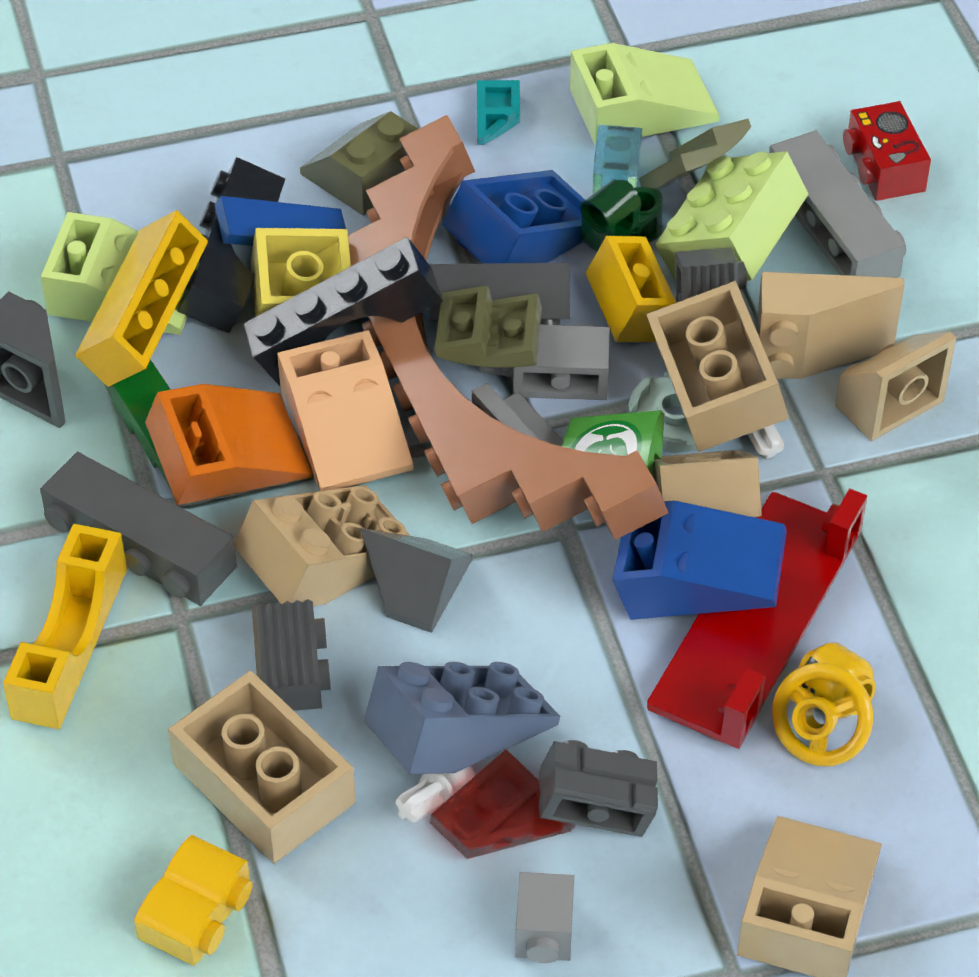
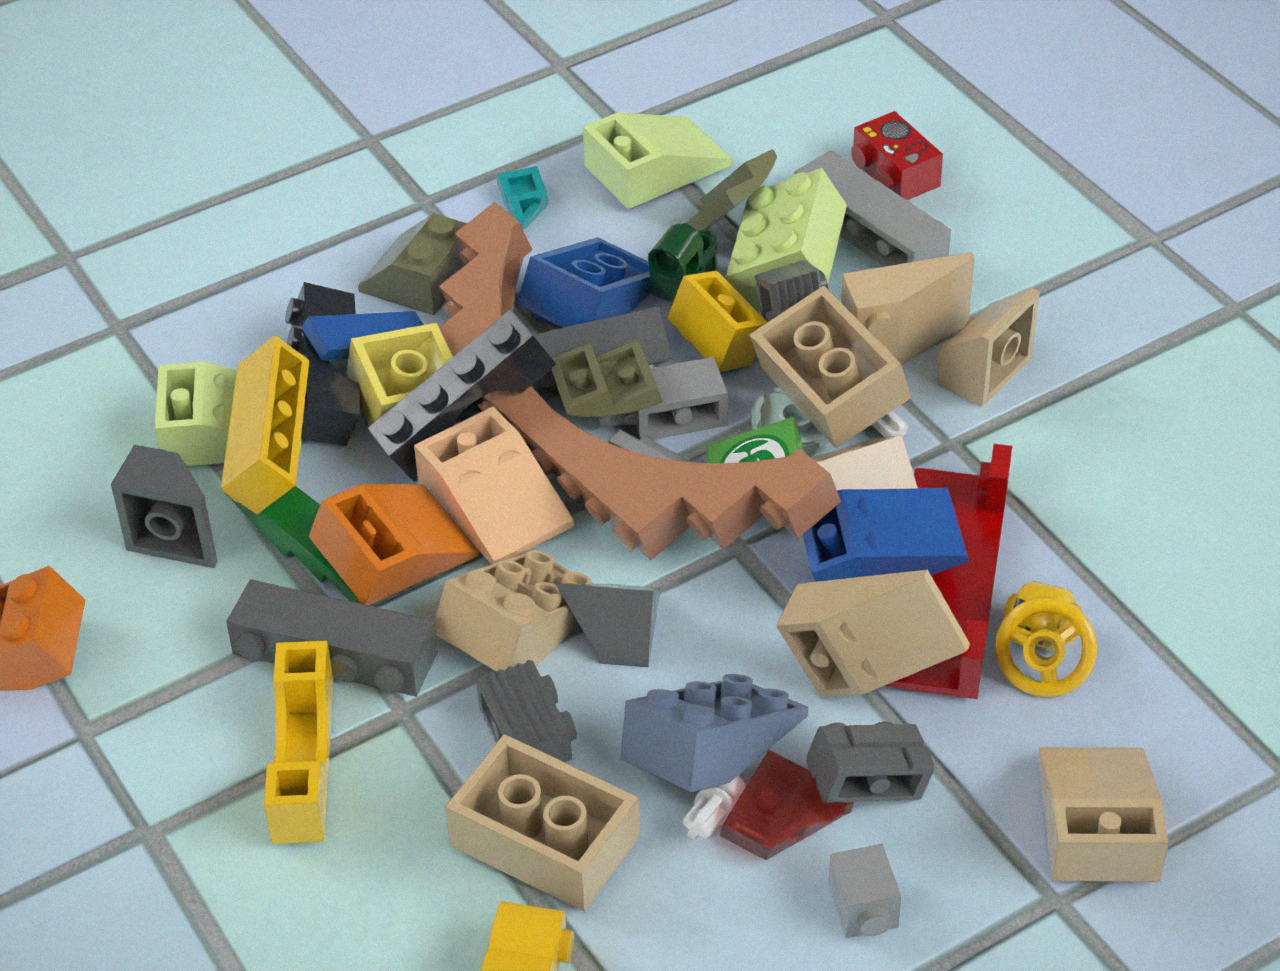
camera: 15 degrees left, 5 degrees down
clear light blue brick [592,125,642,193] -> none
none -> tan slope [776,570,970,698]

